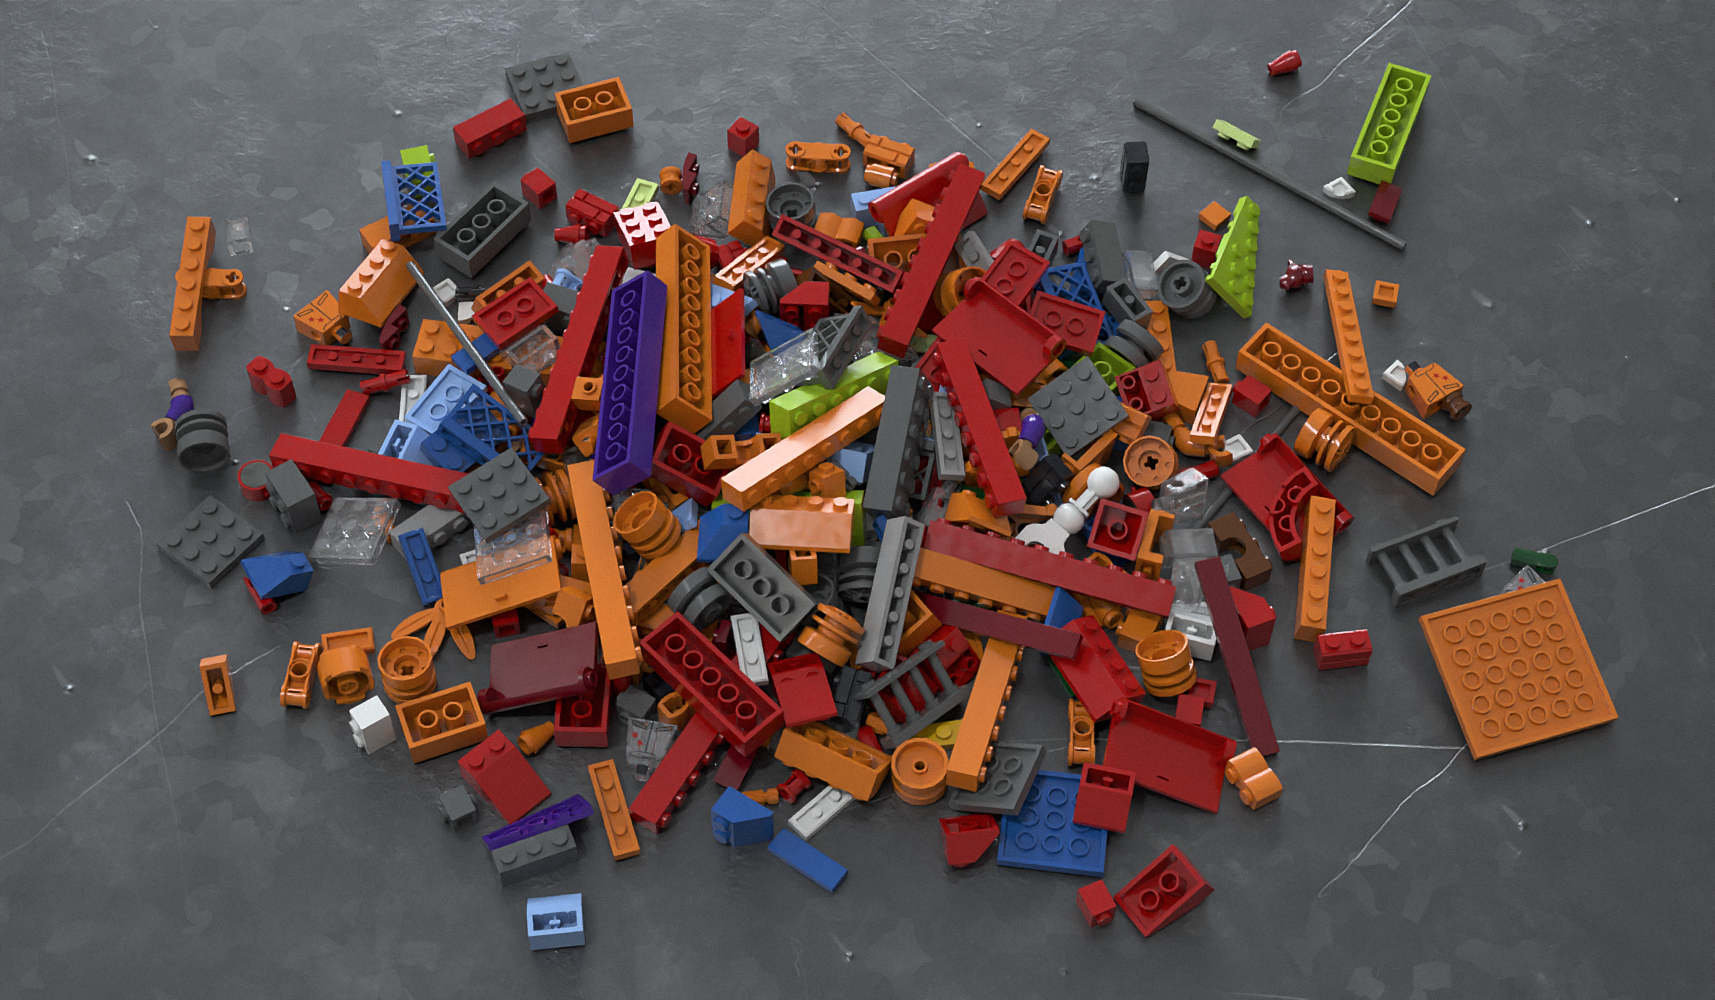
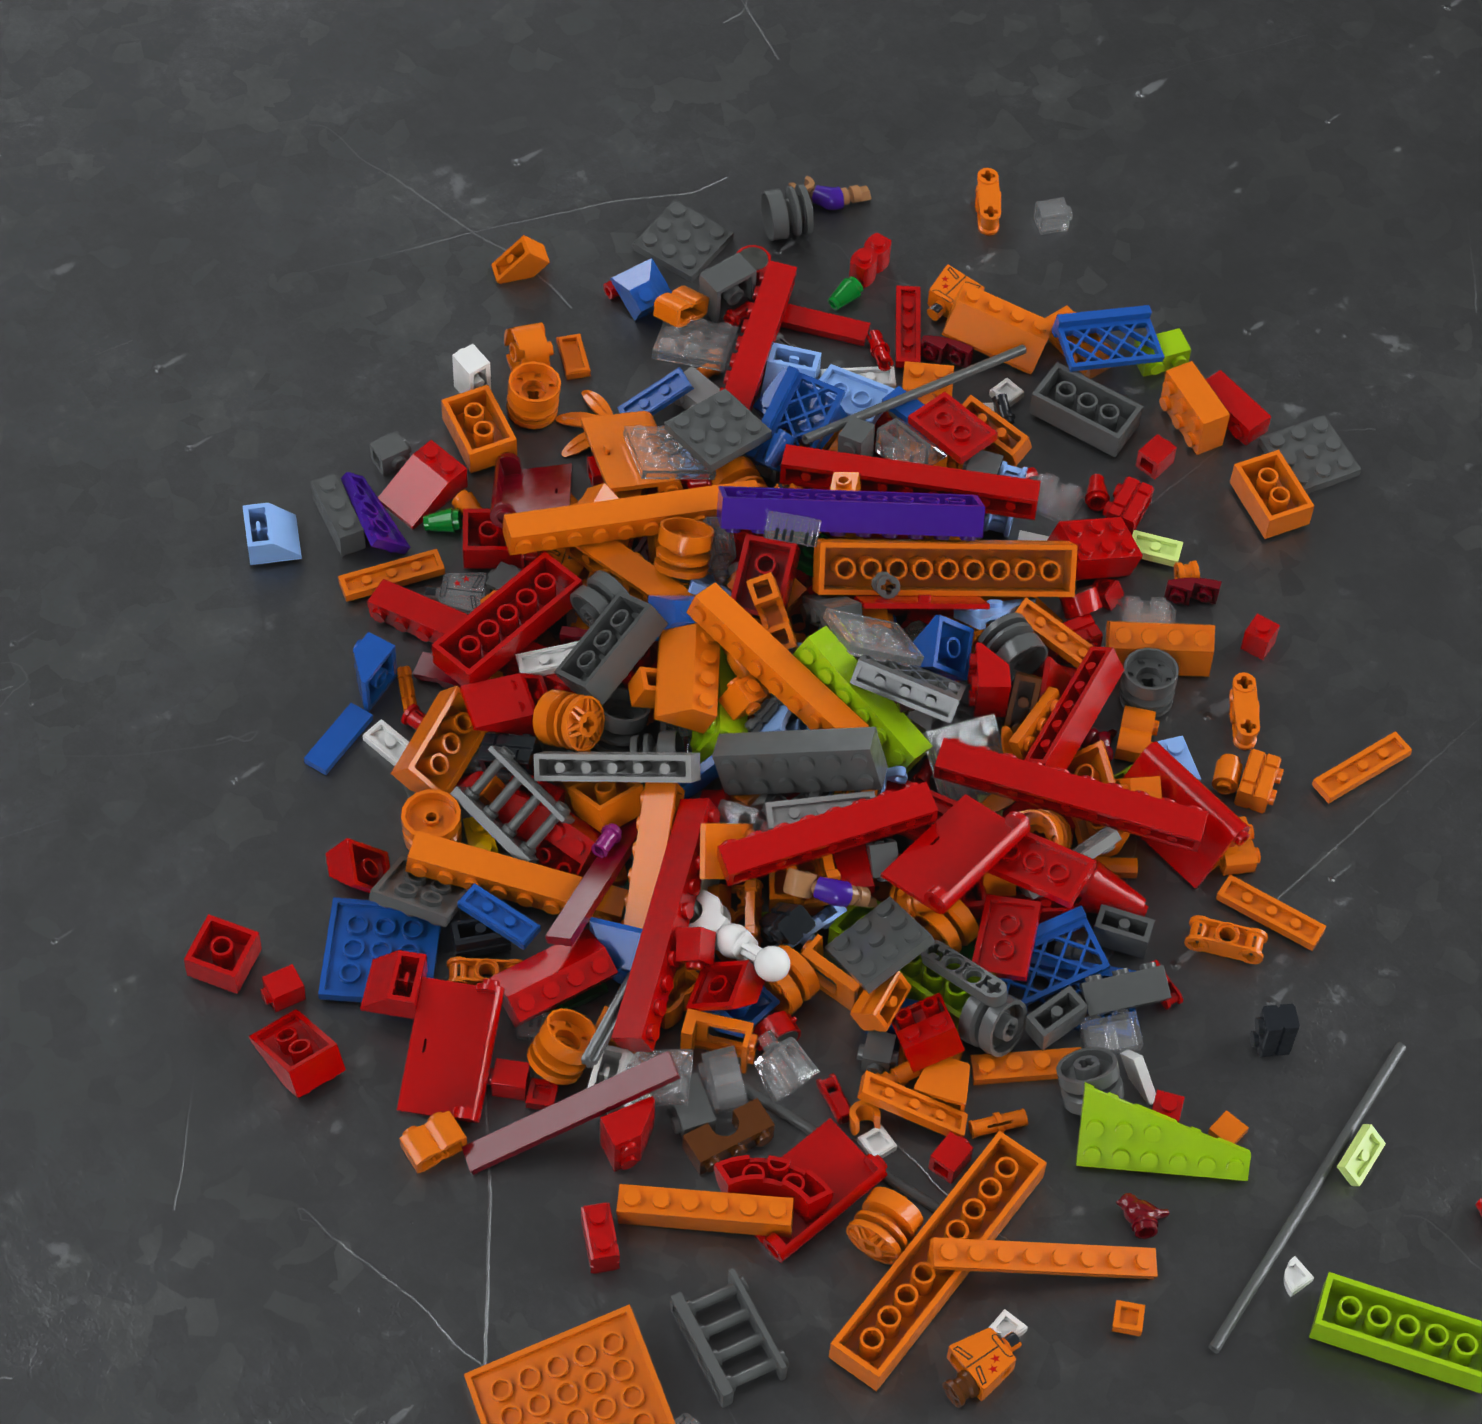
camera: 85 degrees right, 0 degrees up
orange arch [169,217,216,351] -> none
orange piece [280,641,322,709] -> none
orange pin [835,113,872,148] -> none
orange wheel [1123,435,1179,490] -> none
dark red slope [1367,180,1403,223] -> none
none -> red brick [184,914,262,994]
none -> green cone [423,507,462,533]
none -> black brick [451,918,511,958]
none -> blue tile [457,883,541,950]
none -> dark grey axle [581,972,630,1068]
none -> magenta pin [591,823,622,858]
none -> orange brick [653,286,709,328]
none -> red brick [675,927,716,970]
none -> blue cone [763,429,797,468]
none -> clear tile [763,510,821,547]
none -> green cone [827,276,863,311]
none -> dark grey bush [871,571,900,599]
none -> dark grey beam [921,940,1008,1007]
none -> orange brick [1159,361,1230,455]
none -> orange plate [1312,731,1412,804]

